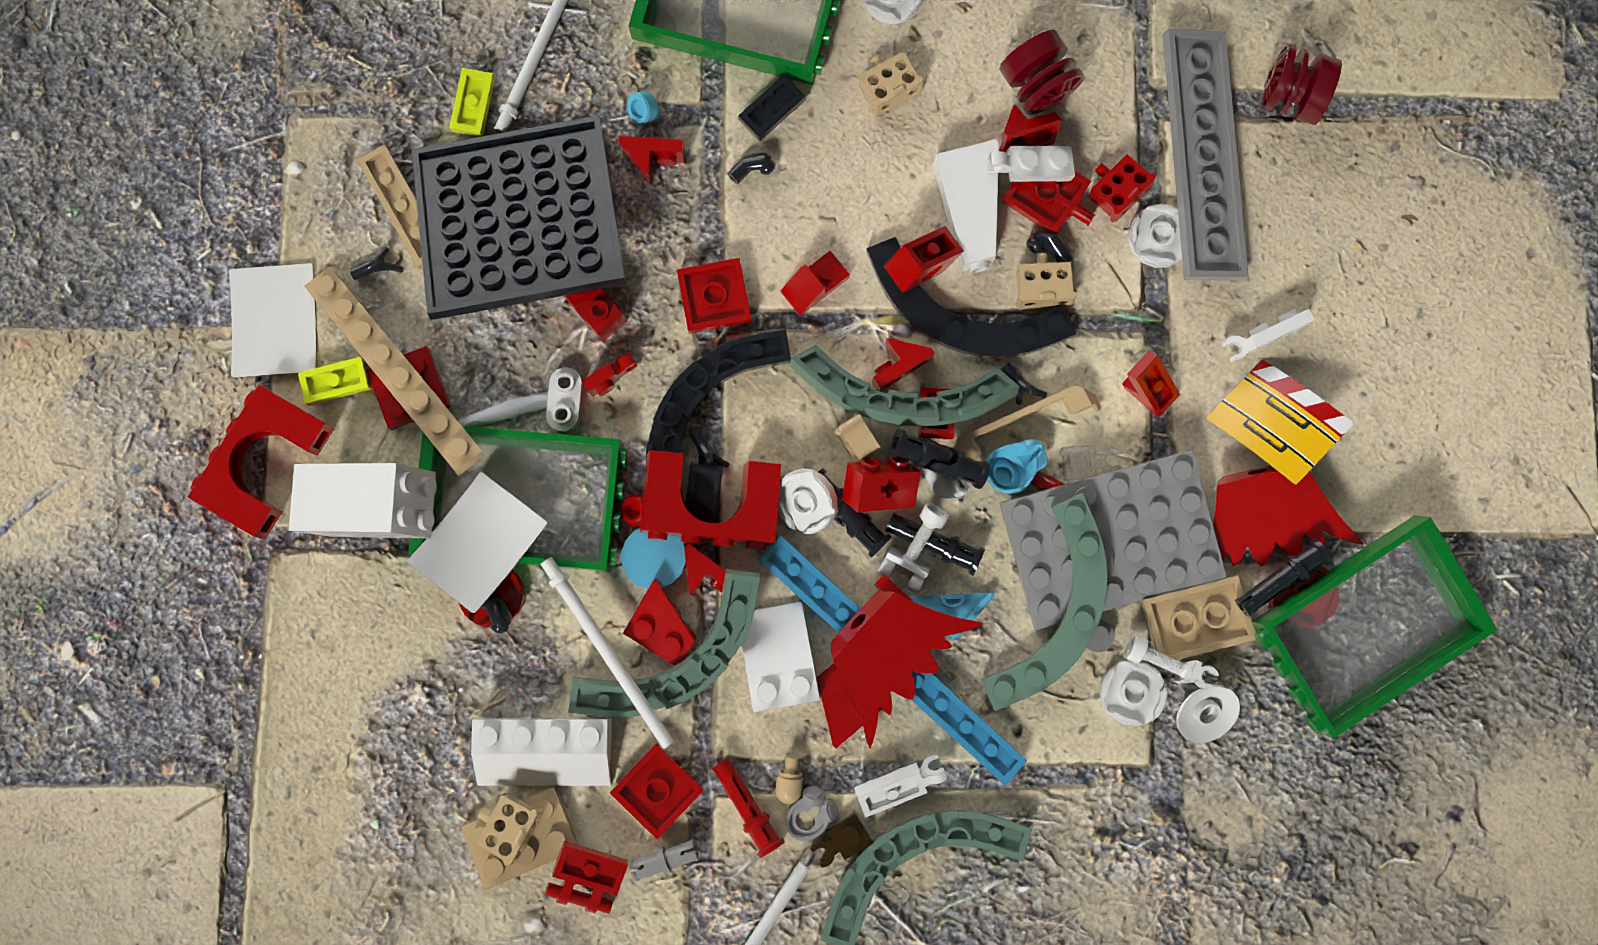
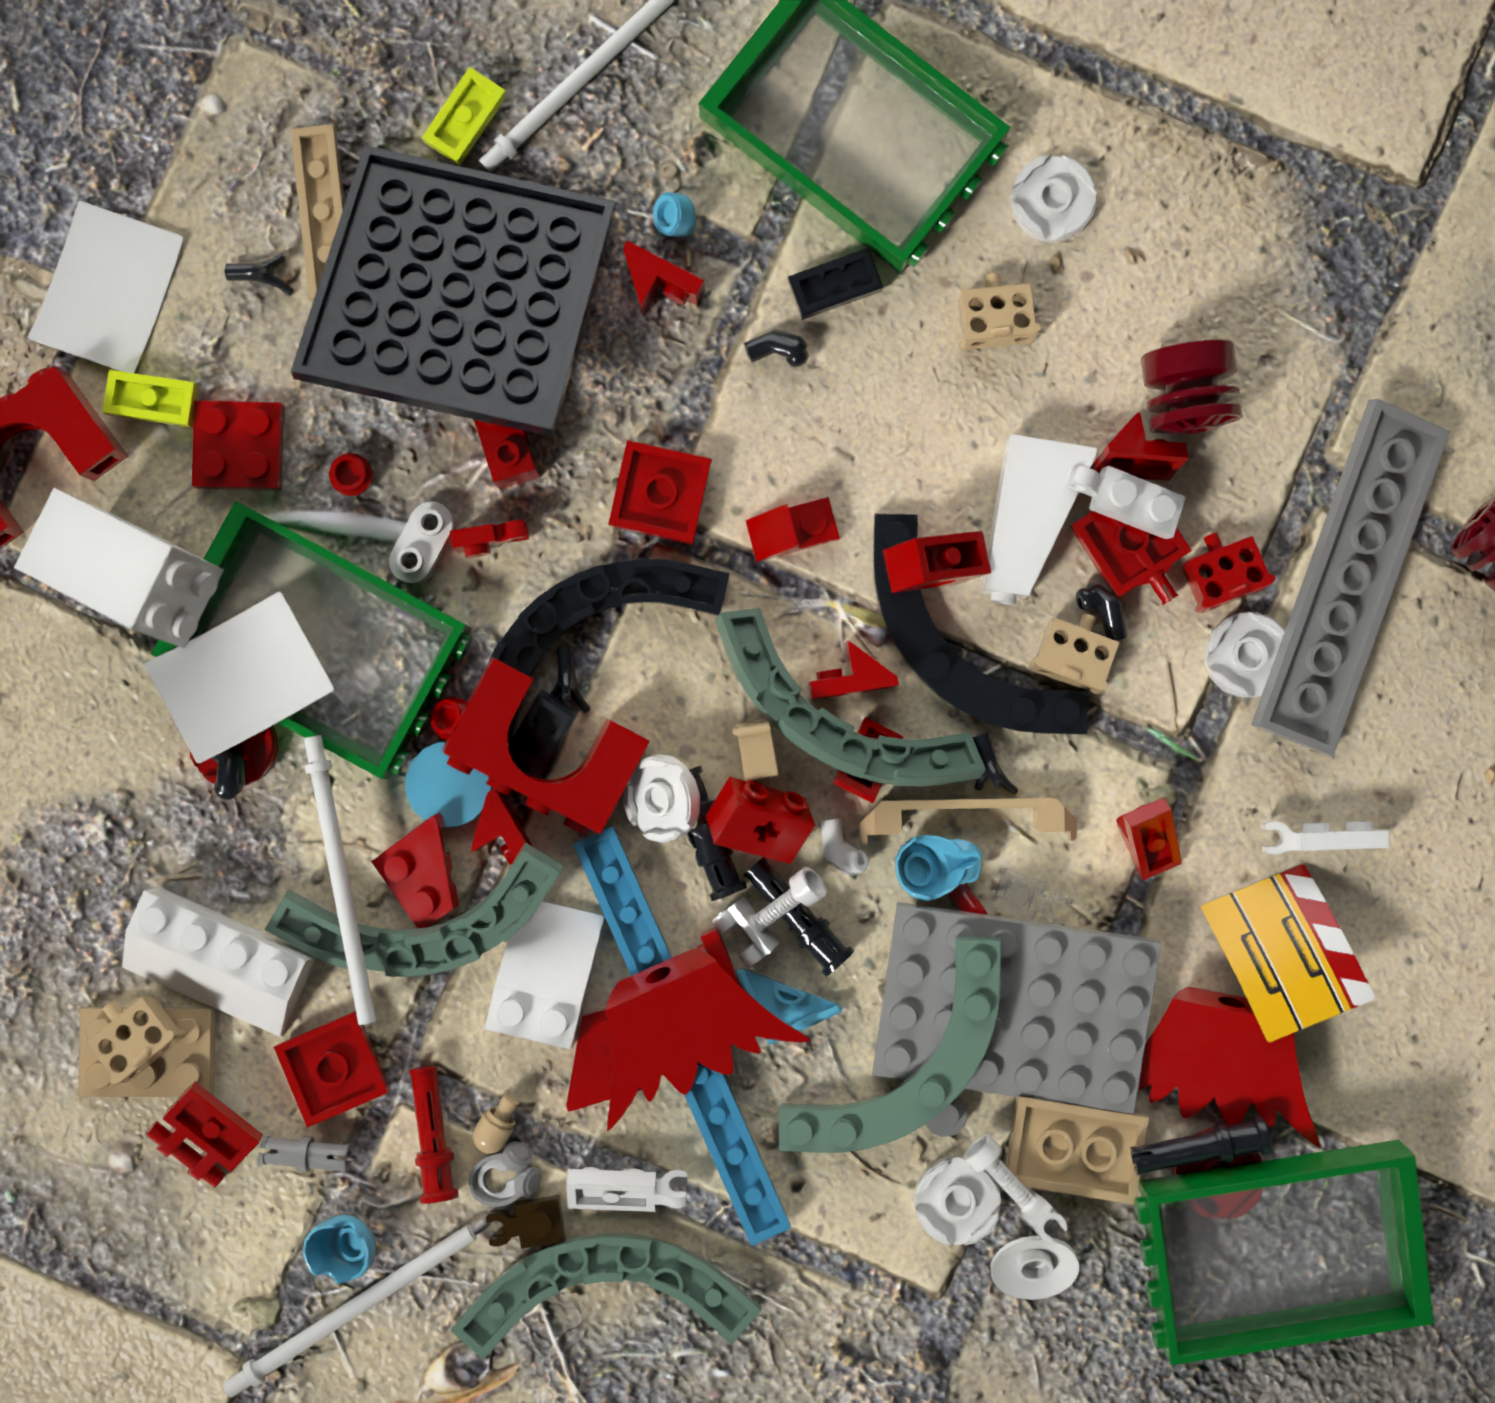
camera: 25 degrees right, 5 degrees up
tan plate [304,267,485,476] -> none
black piece [888,428,991,489] -> none
none -> medium azure hair [303,1214,376,1284]
none -> red plate [329,453,373,497]

